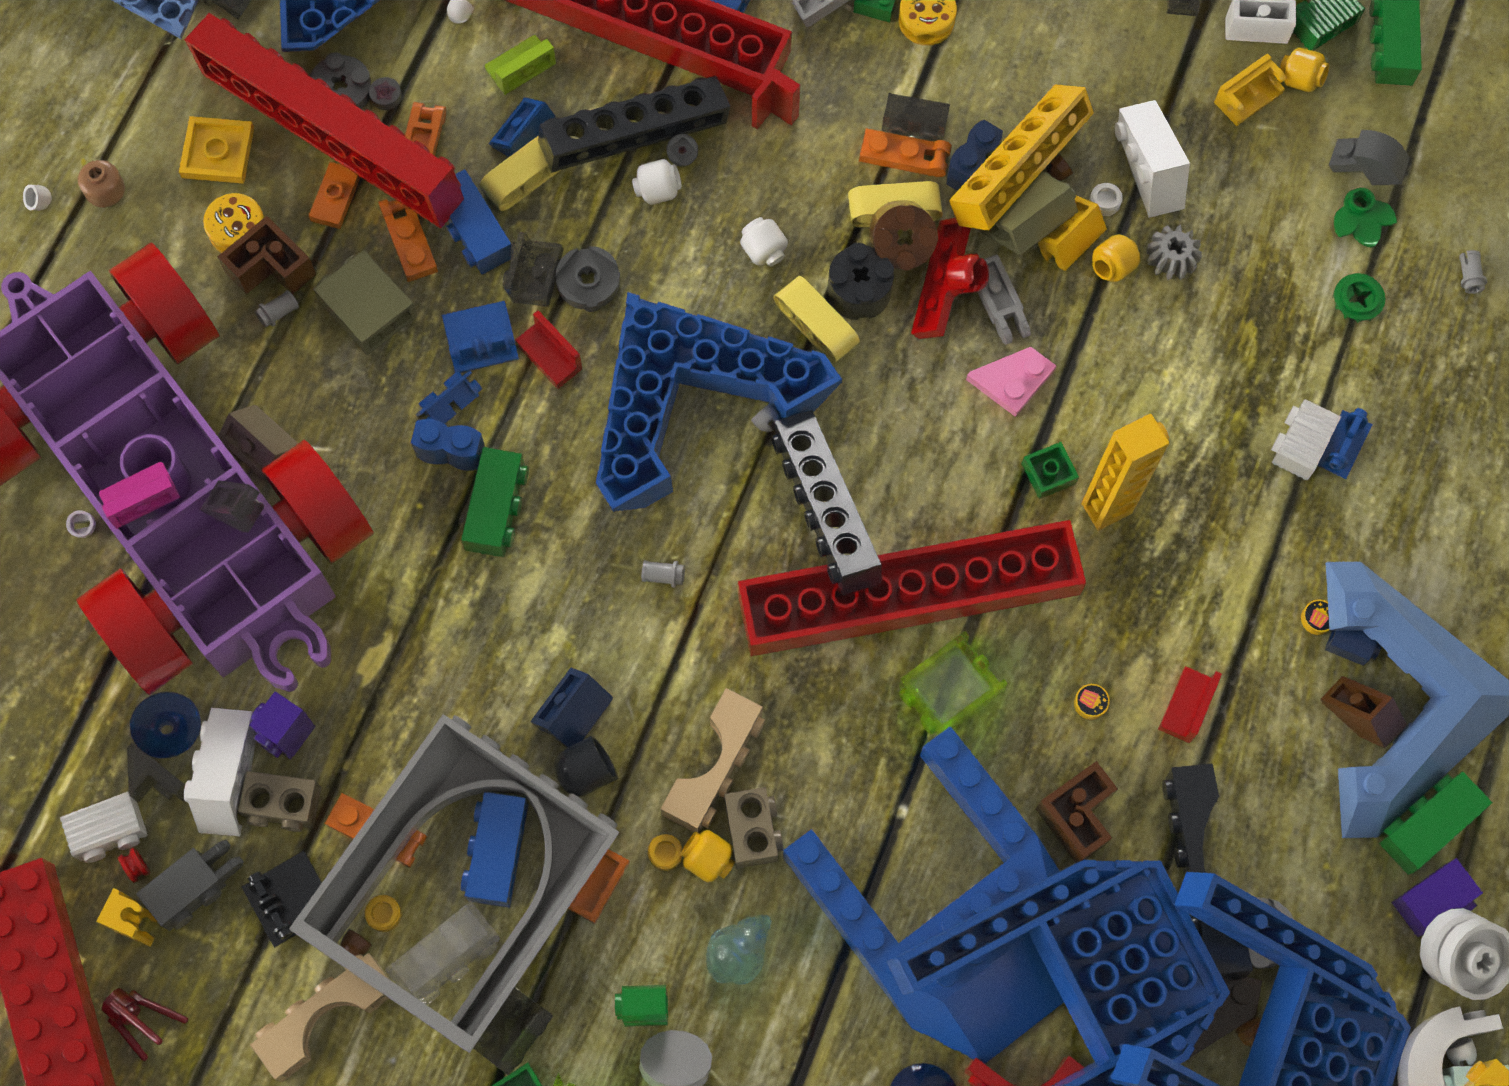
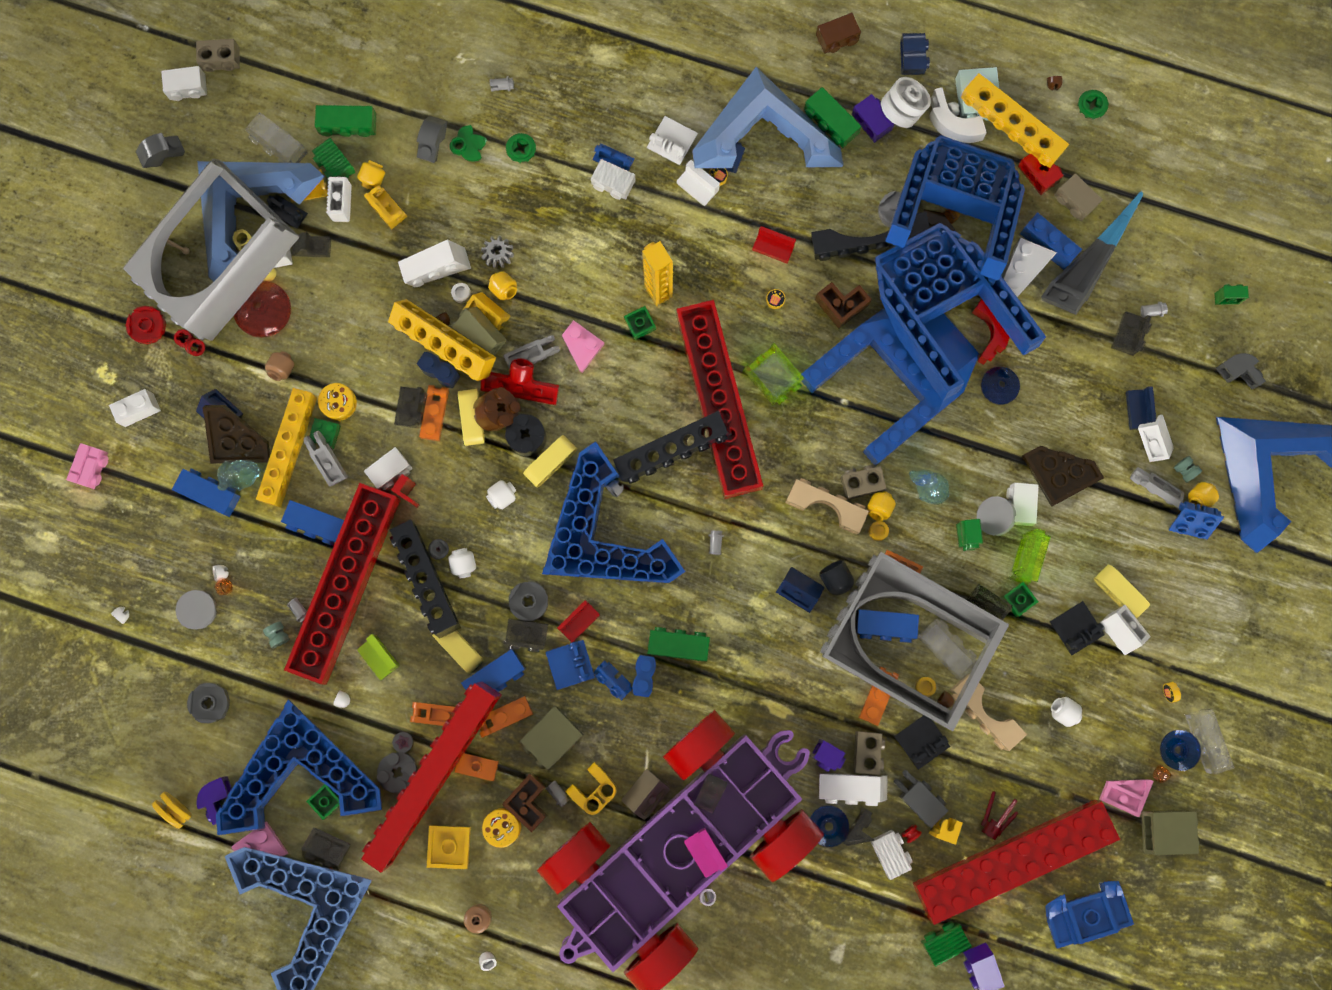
camera: 90 degrees left, 10 degrees up
blue slope [489,97,555,157] -> none
reddish brown slope [1321,676,1407,748] -> none
none -> white brick [364,447,413,492]
none -> yellow piece [566,762,617,815]
none -> white hinge [647,116,698,165]
none -> white panel [677,160,720,206]

